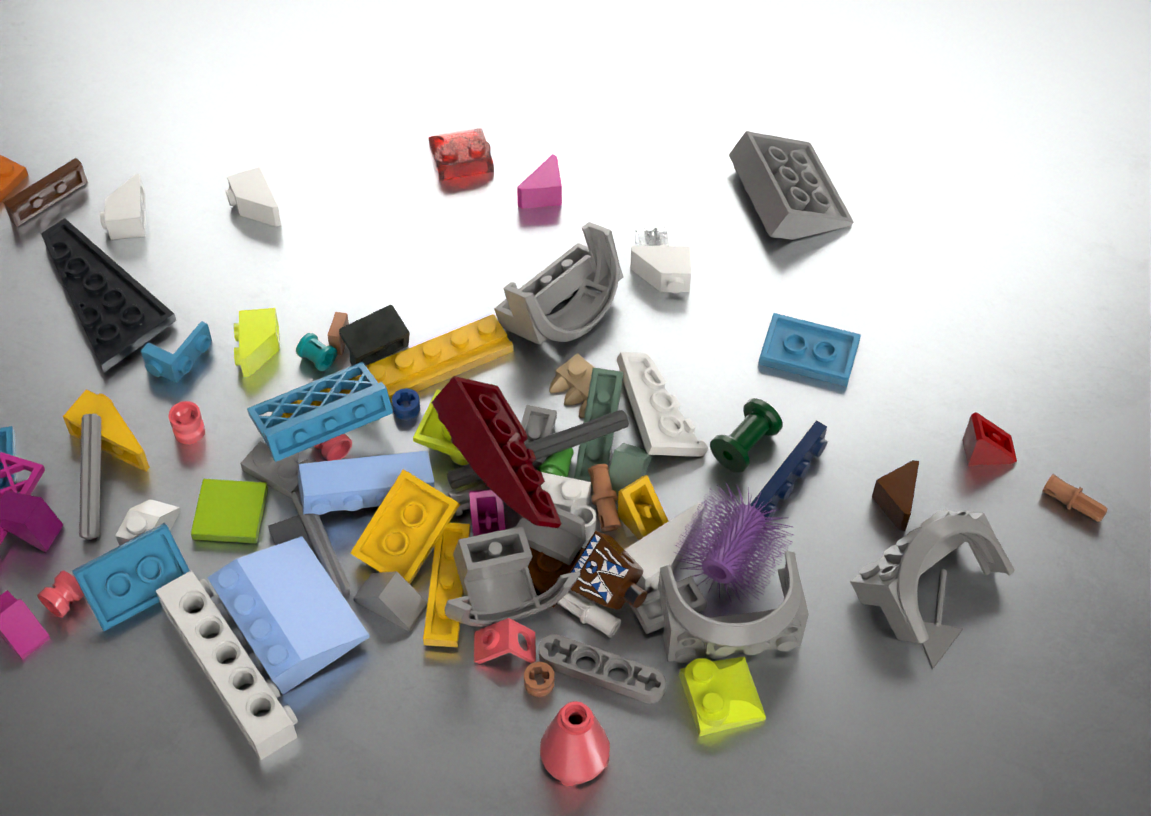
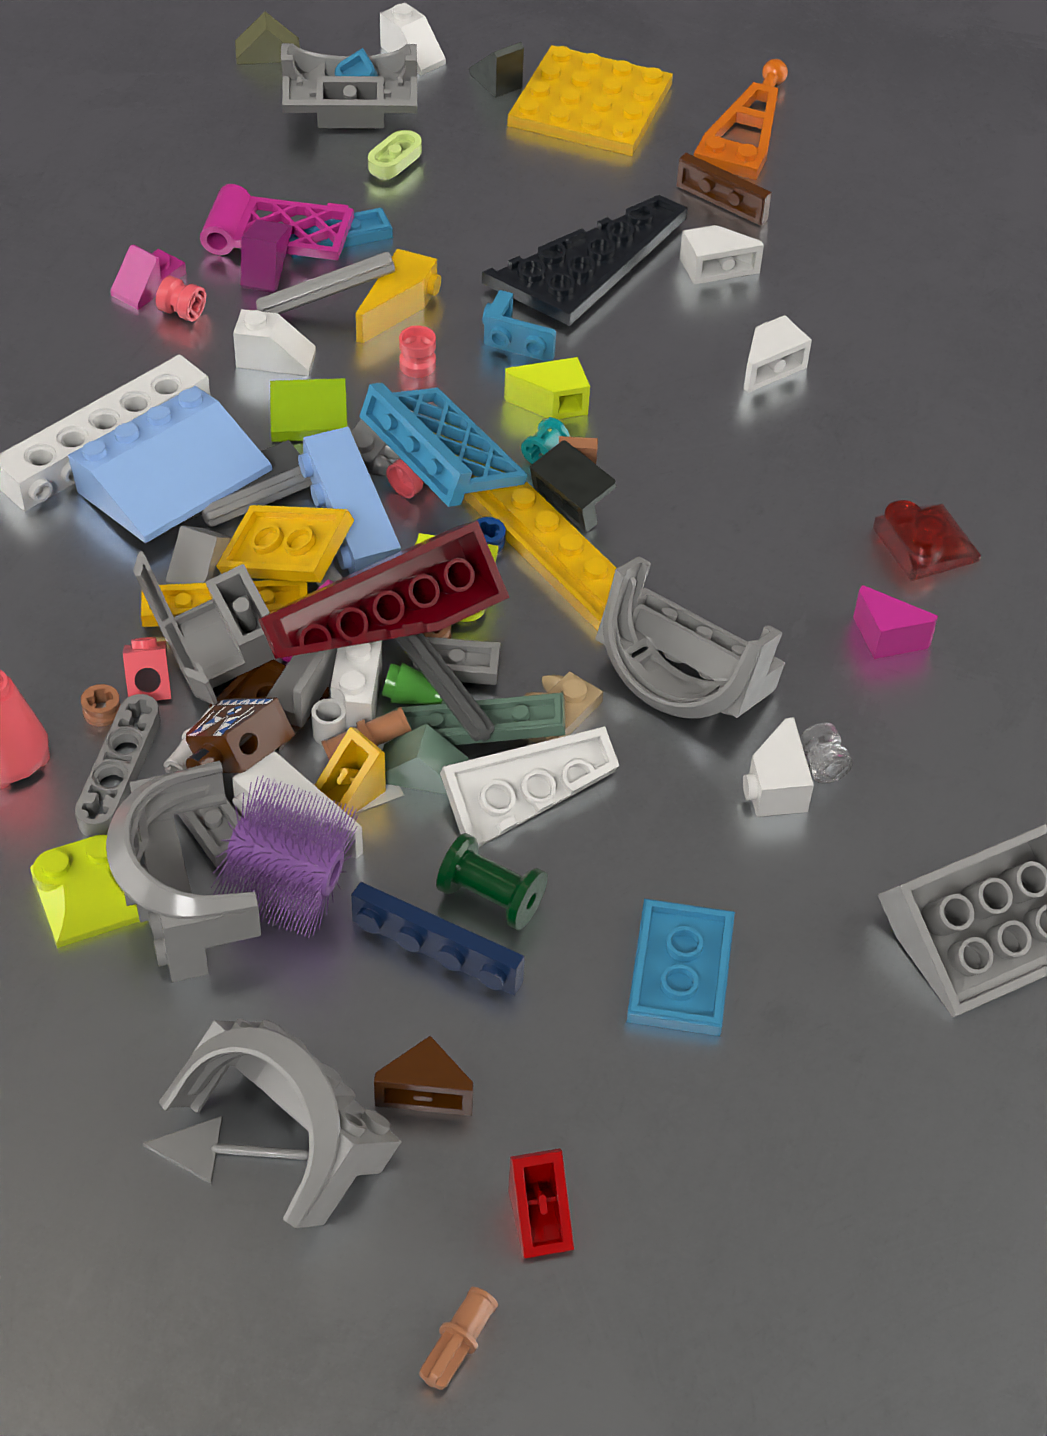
camera: 80 degrees right, 5 degrees down
dark azure tile [72,523,190,631] -> none

